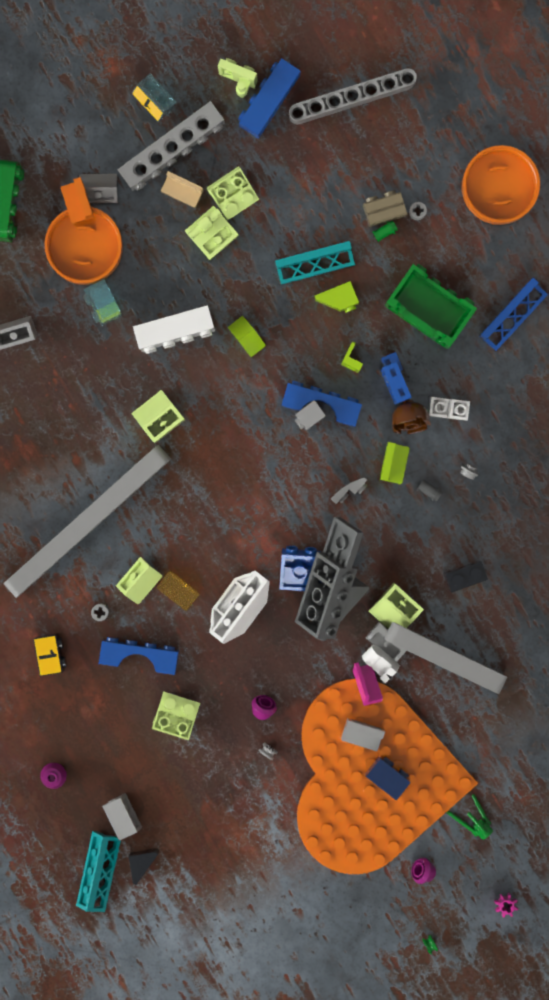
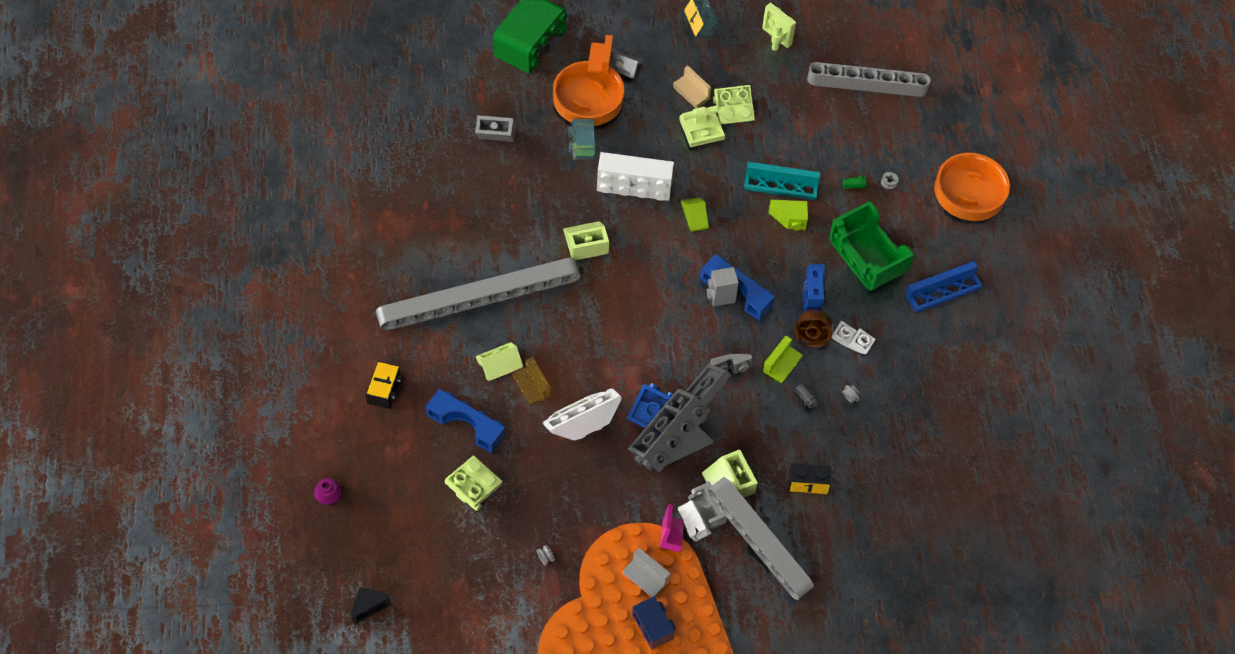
camera: 20 degrees right, 30 degrees down
teal fence [76,831,121,912] -> none
light grey bush [91,604,109,621] -> none
light grey hinge [102,793,142,840] -> none
light grey brick [117,101,225,191] -> none
blue brick [238,58,301,139] -> none
magenta cone [252,695,277,720] -> none
lime panel [341,341,363,373] -> none
dark tan brick [363,190,407,228] -> none

